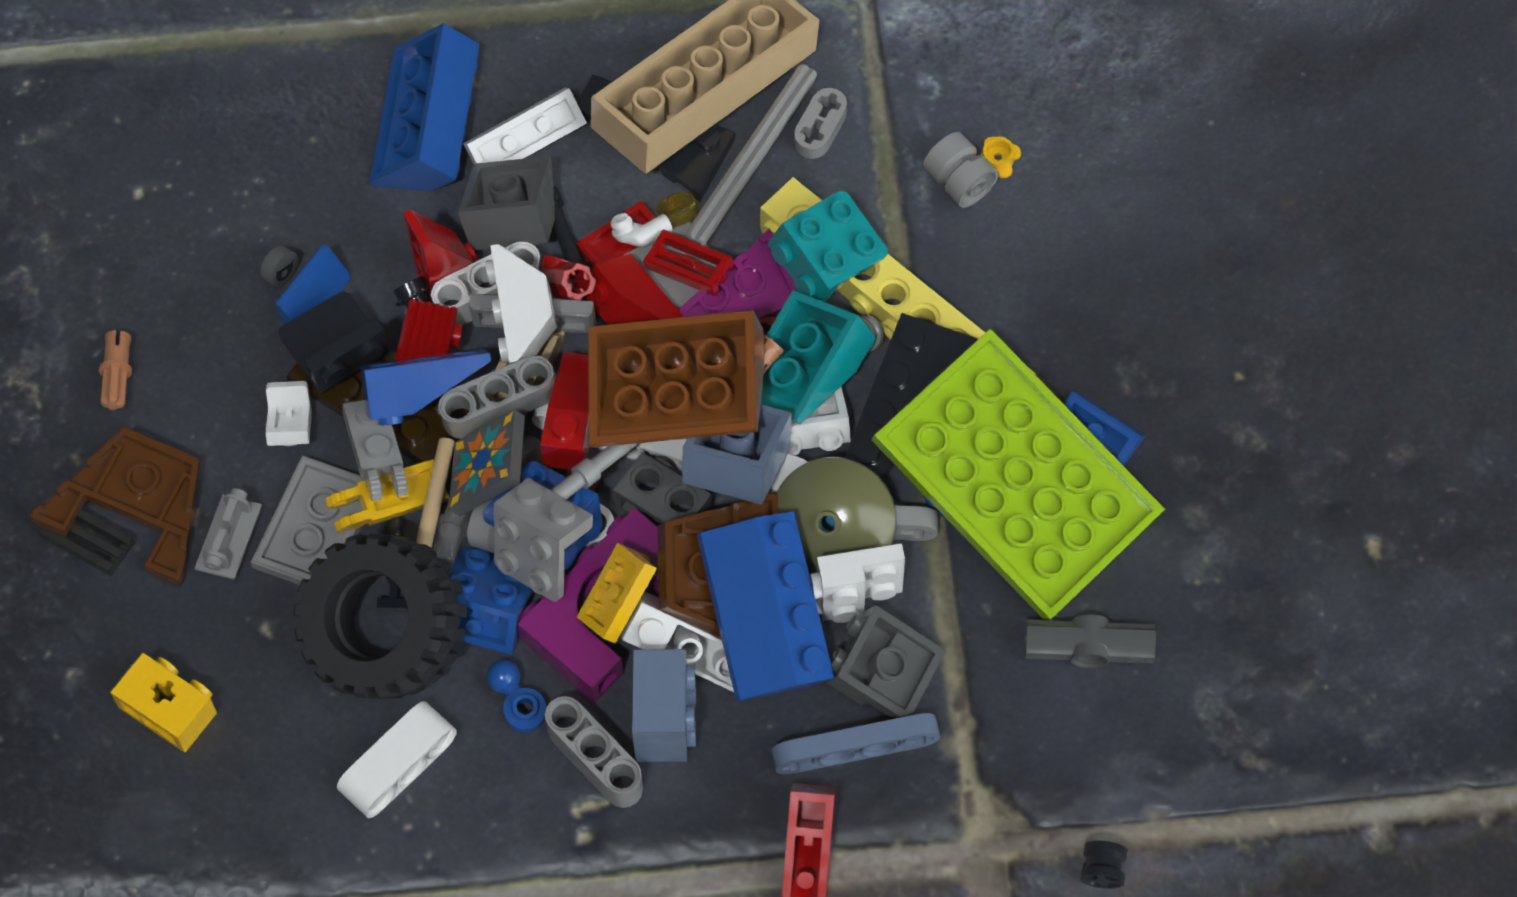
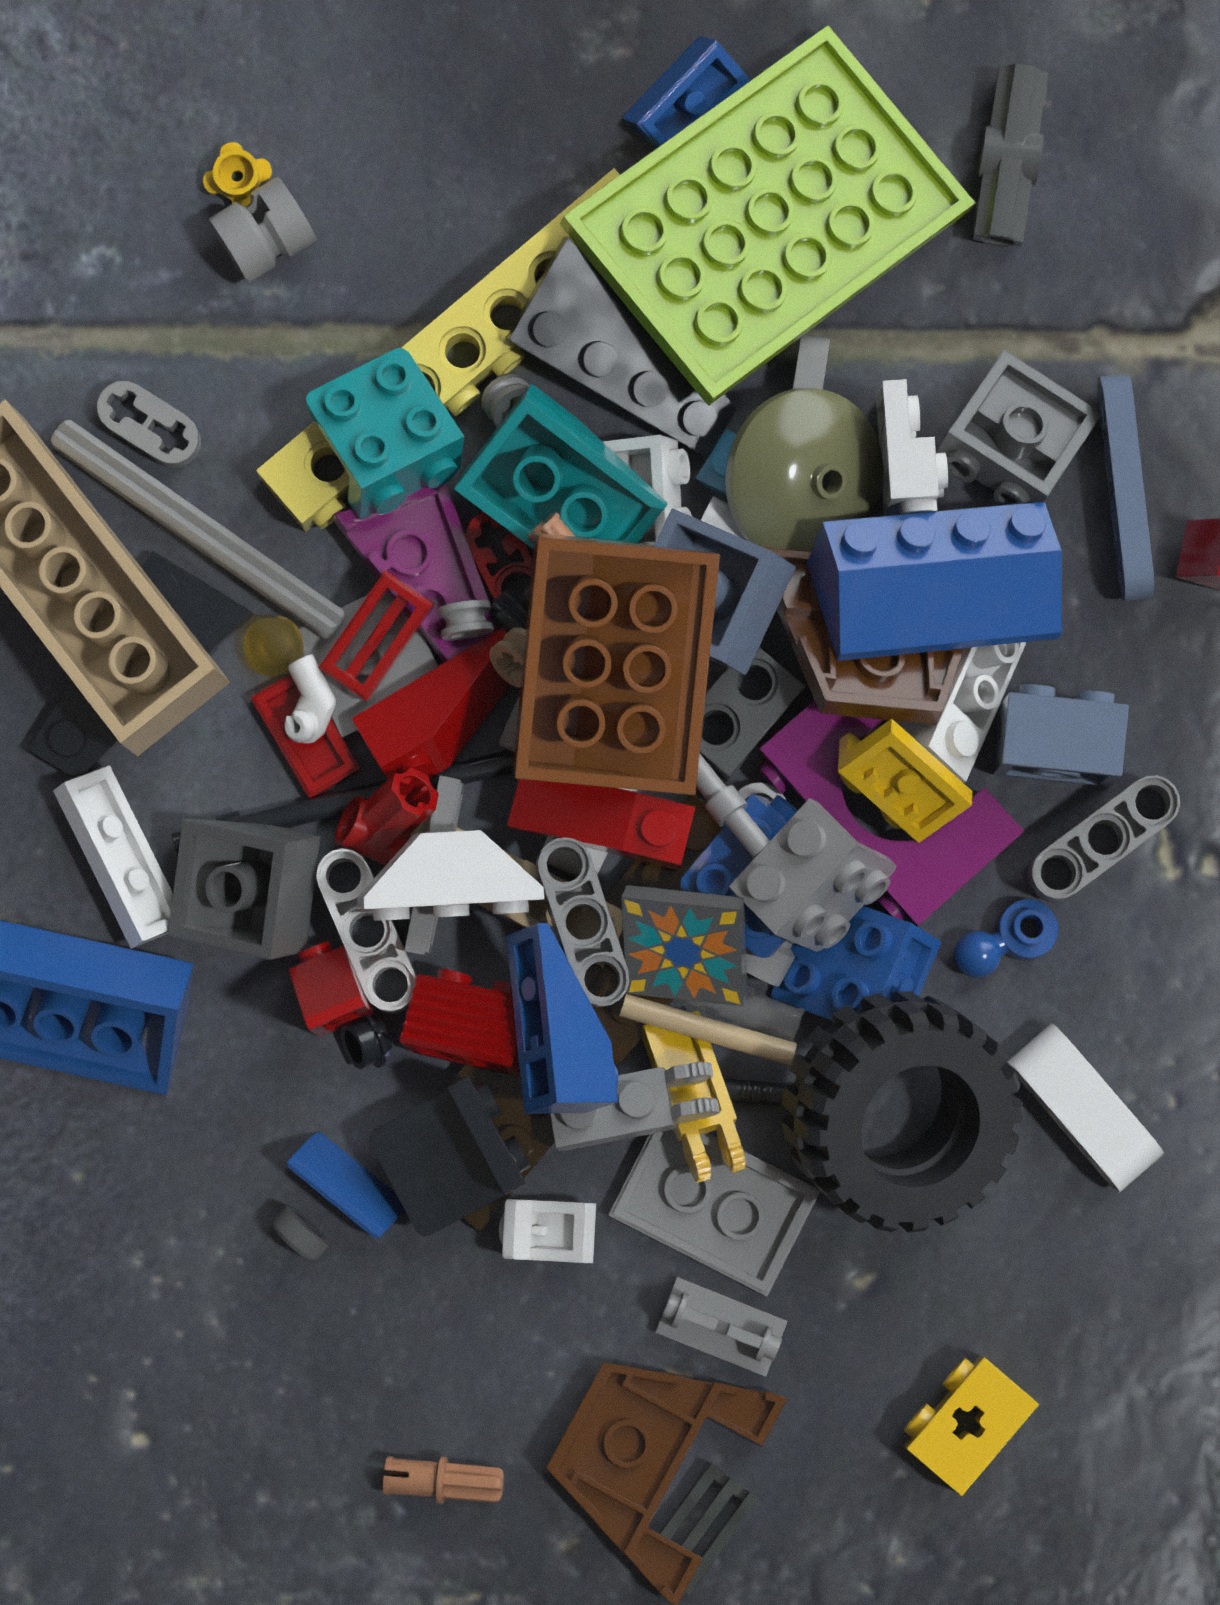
camera: 85 degrees left, 20 degrees up
none -> light grey bush [437,600,494,641]

